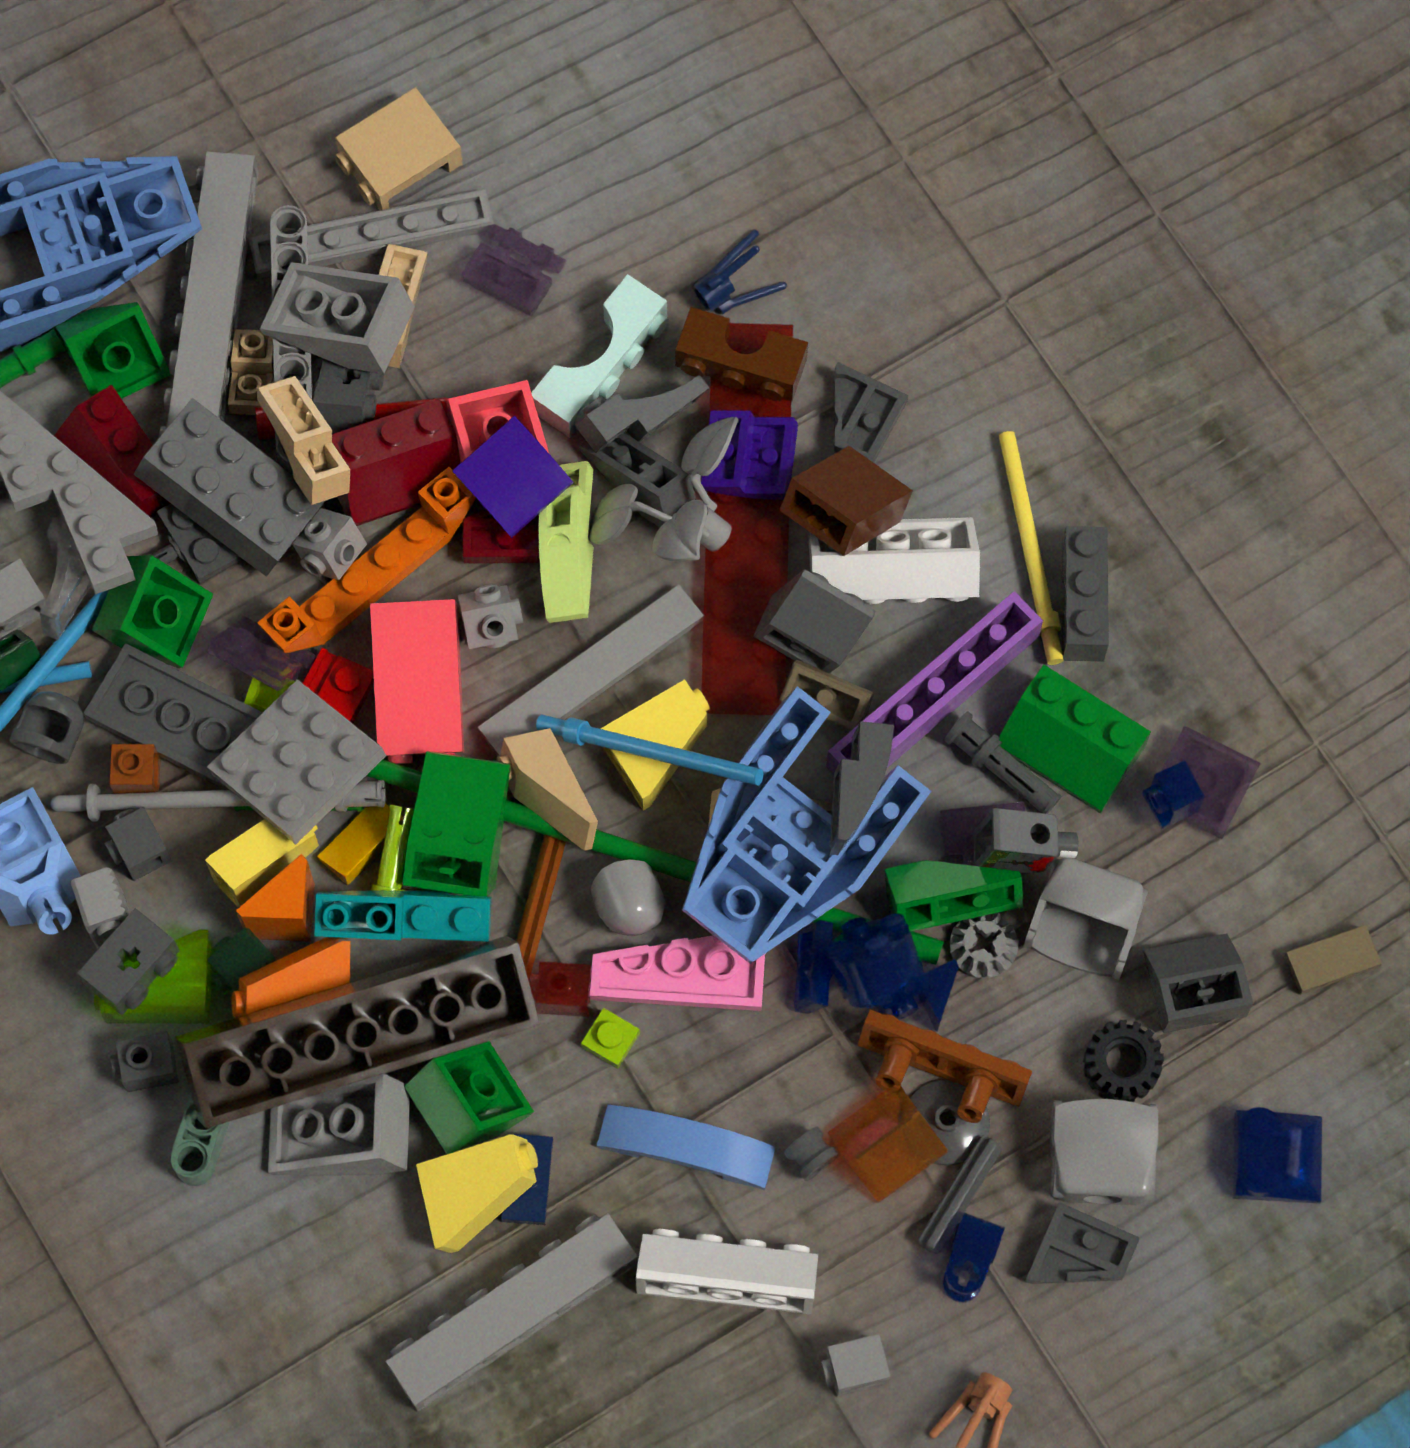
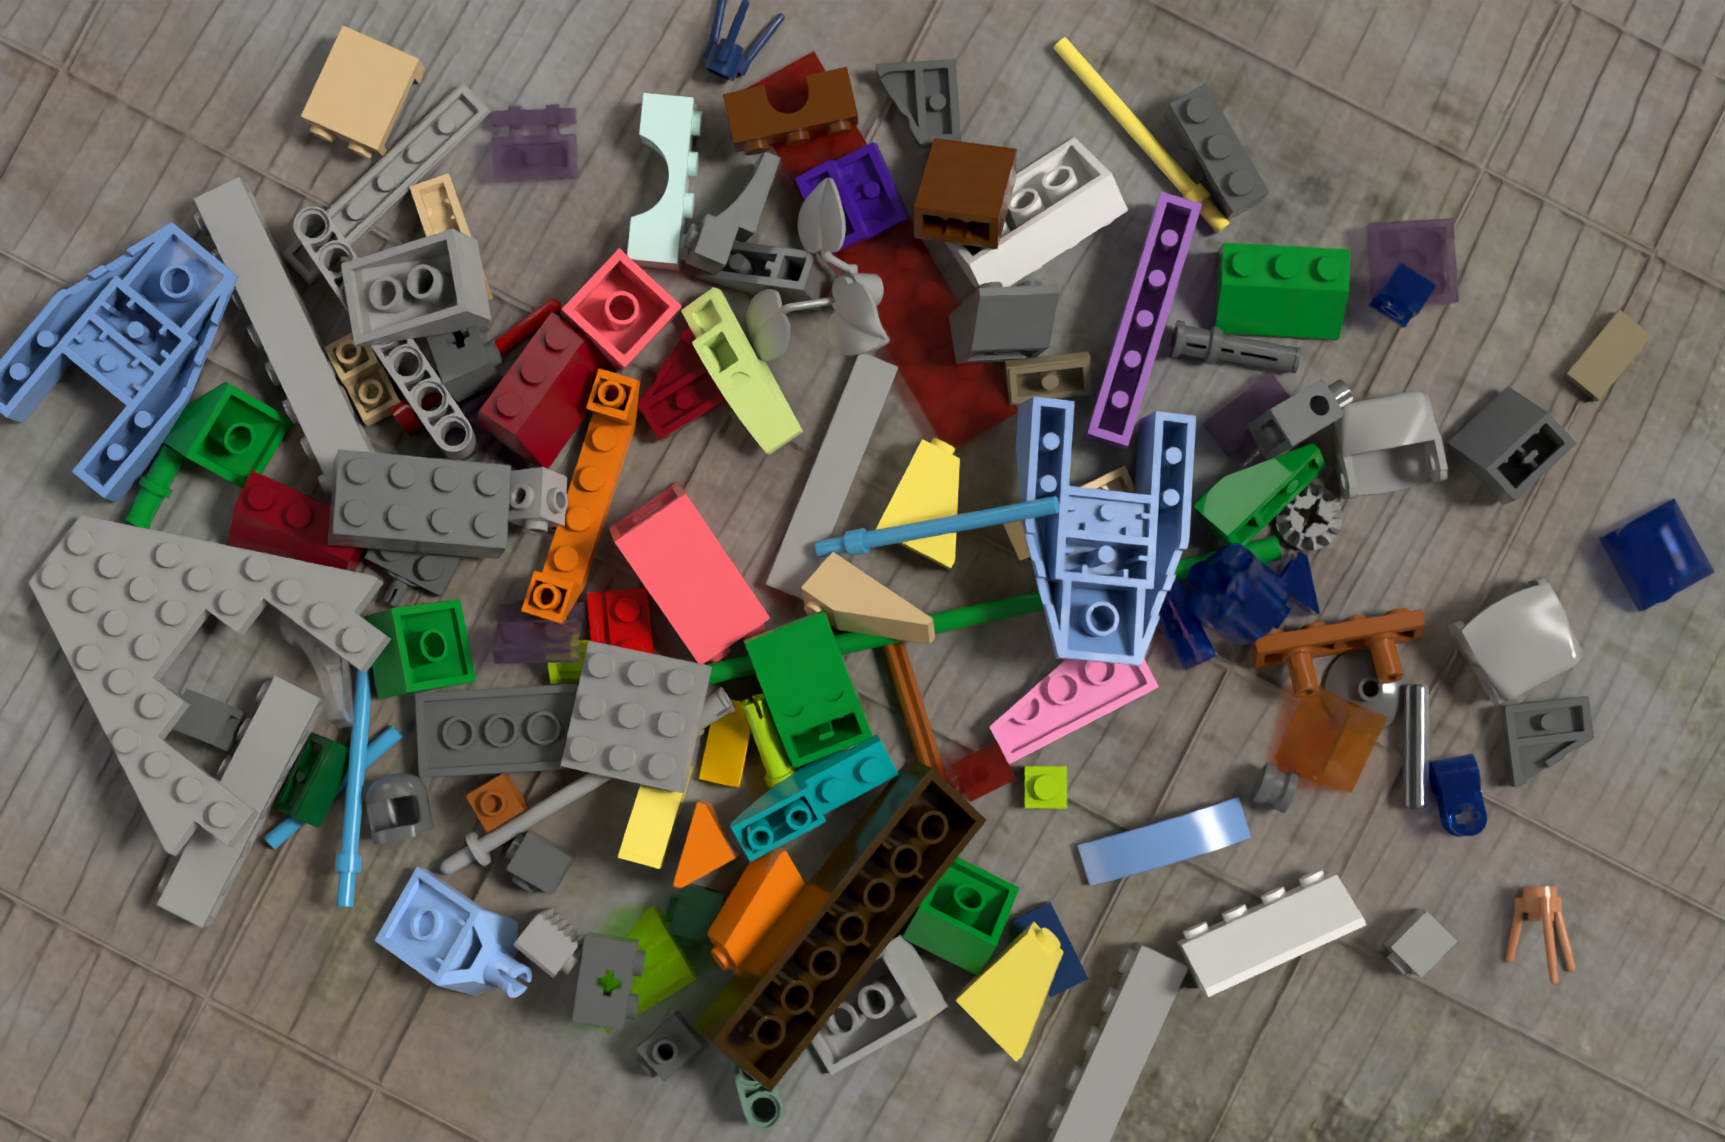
camera: 30 degrees left, 15 degrees up
tan slope [257,376,350,505] -> none
dark purple slope [453,416,573,538] -> none
light grey brick [458,585,523,649] -> none
light grey piece [590,860,666,936] -> none
dark grey slope [830,721,894,855] -> none
black tyre [1083,1020,1164,1102] -> none

